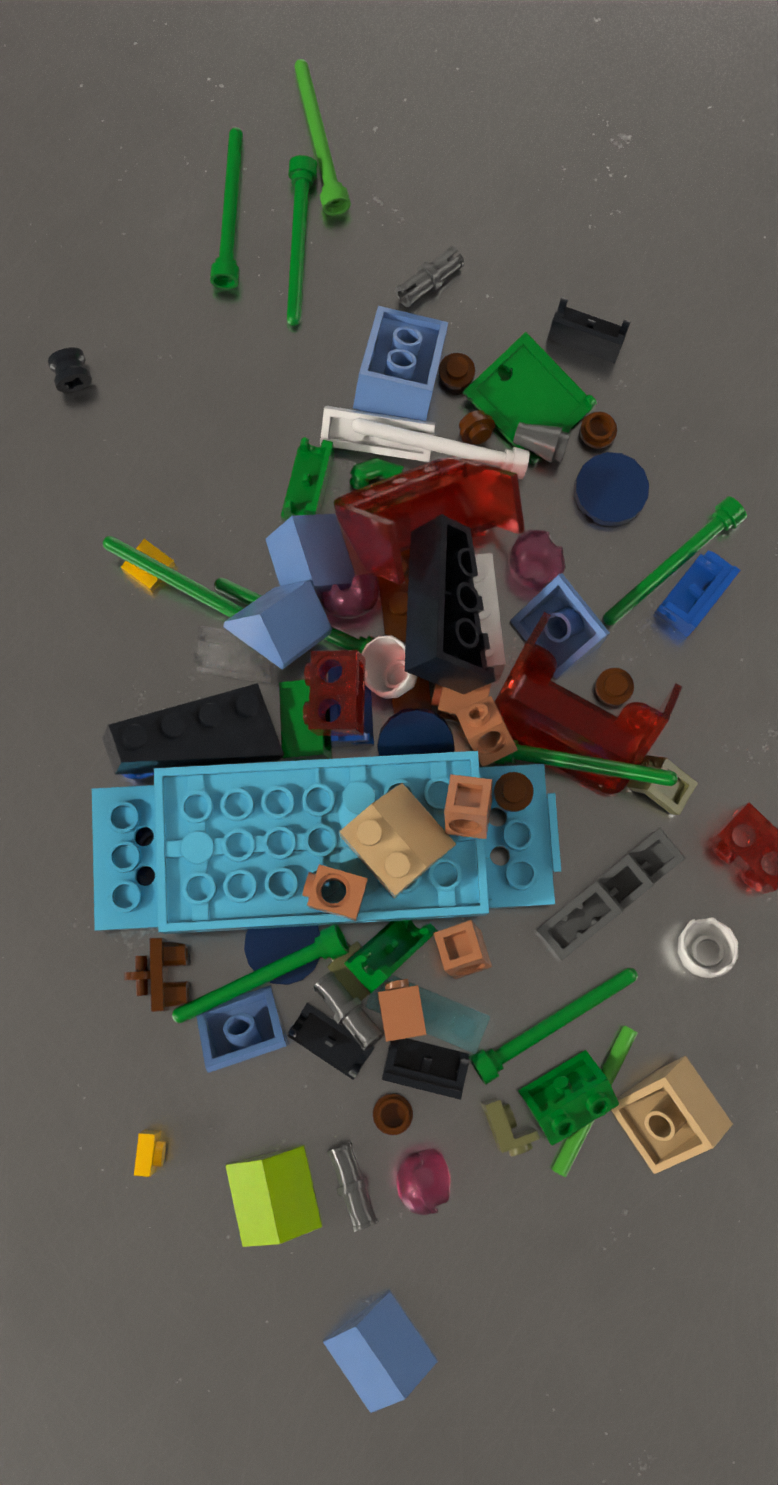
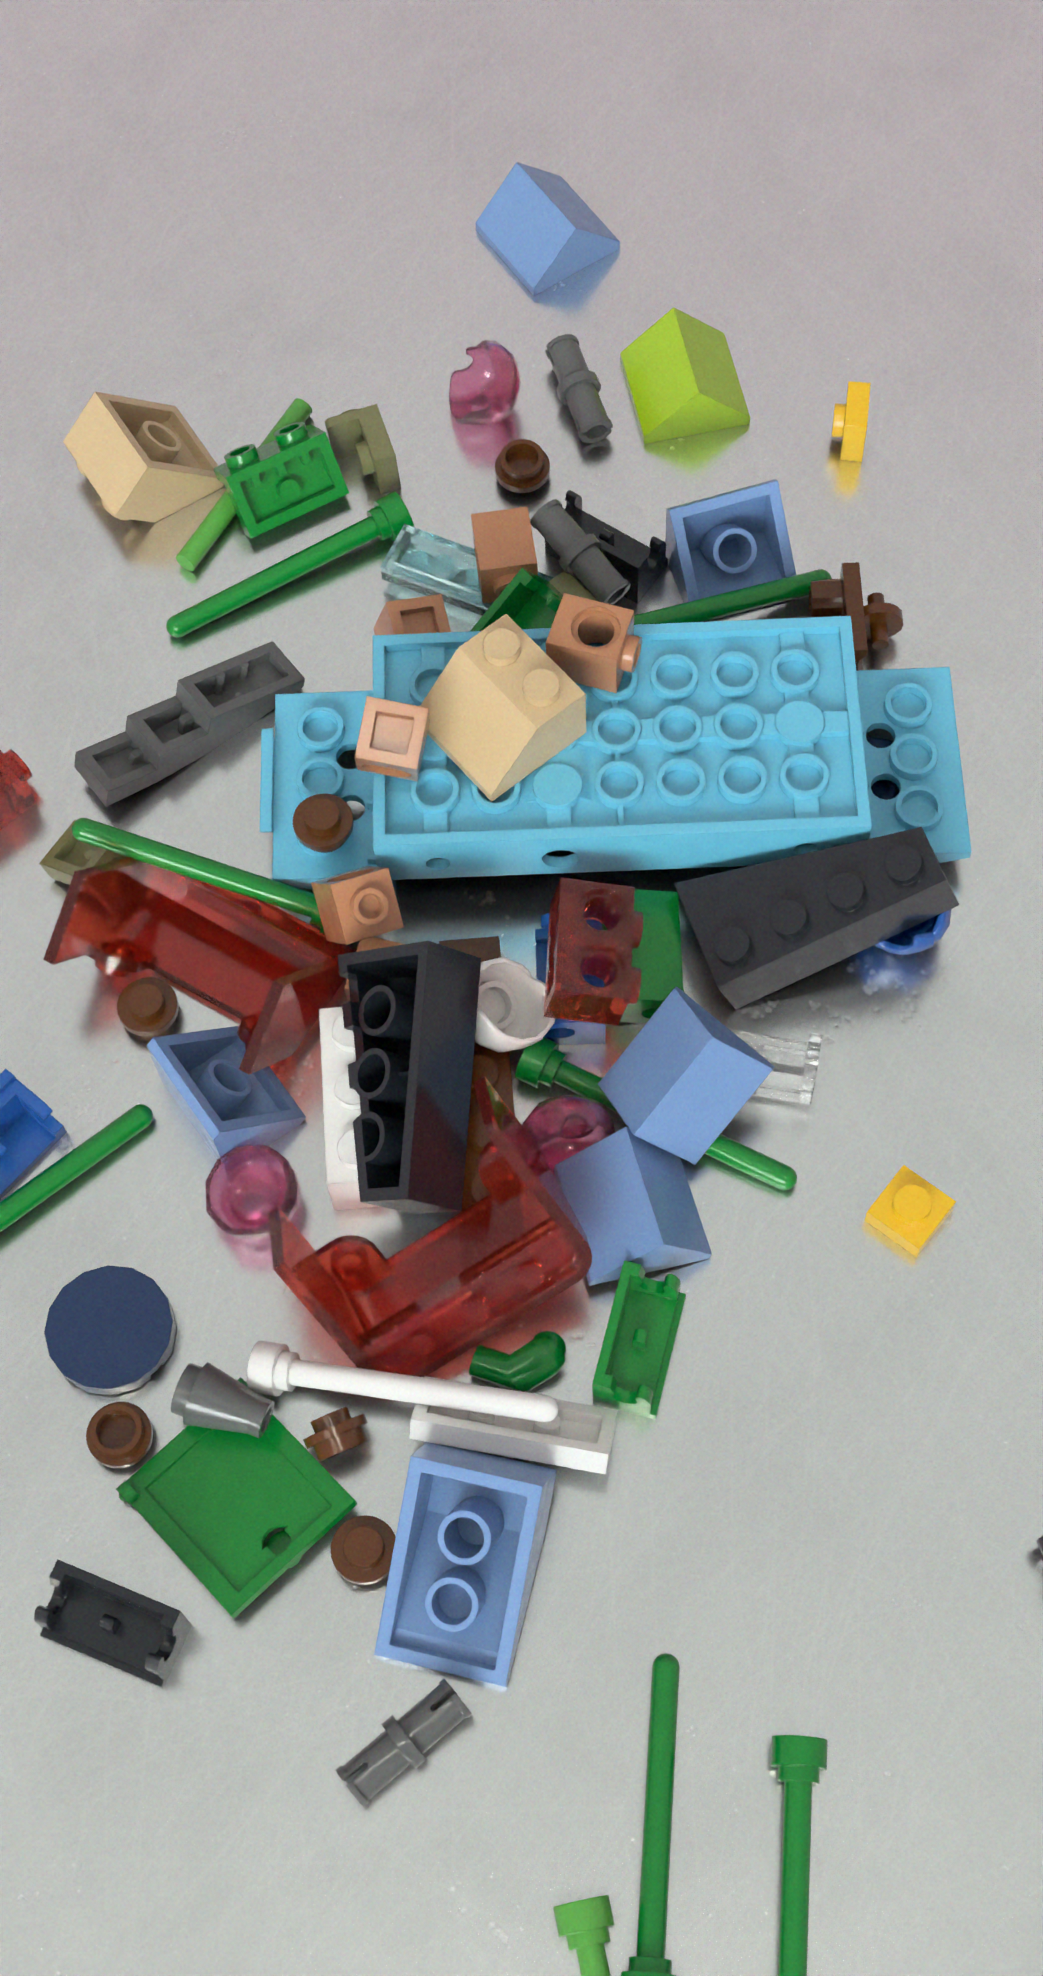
camera: 170 degrees left, 15 degrees down
green piece [103,536,244,618] -> none
dark blue tile [377,708,455,756] -> none
black hinge [381,1038,470,1100] -> none
white hair [678,917,738,978] -> none

